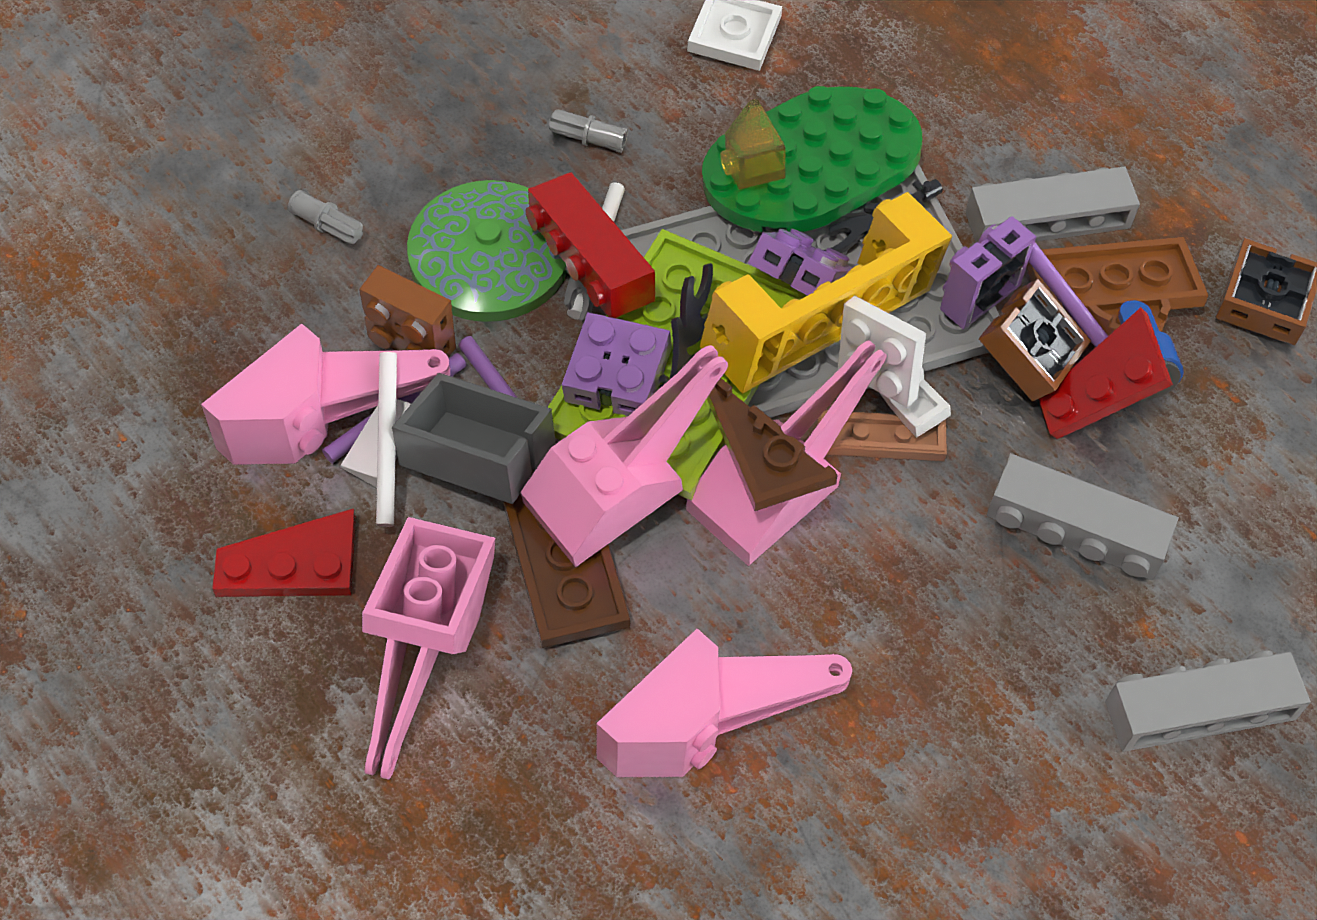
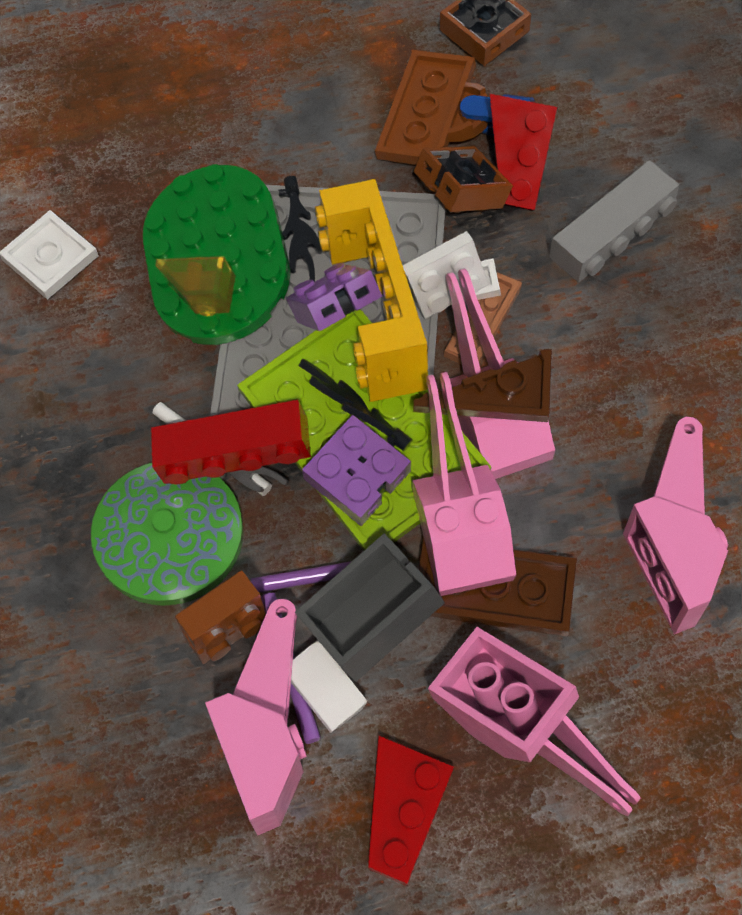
camera: 60 degrees left, 5 degrees up
light grey axle [288,190,363,244] -> none
white bar [376,352,397,527] -> none
light grey axle [549,109,628,153] -> none
medium lavender piece [940,216,1037,330] -> none
light grey brick [965,166,1140,243] -> none
medium lavender bar [1029,243,1108,347] -> none

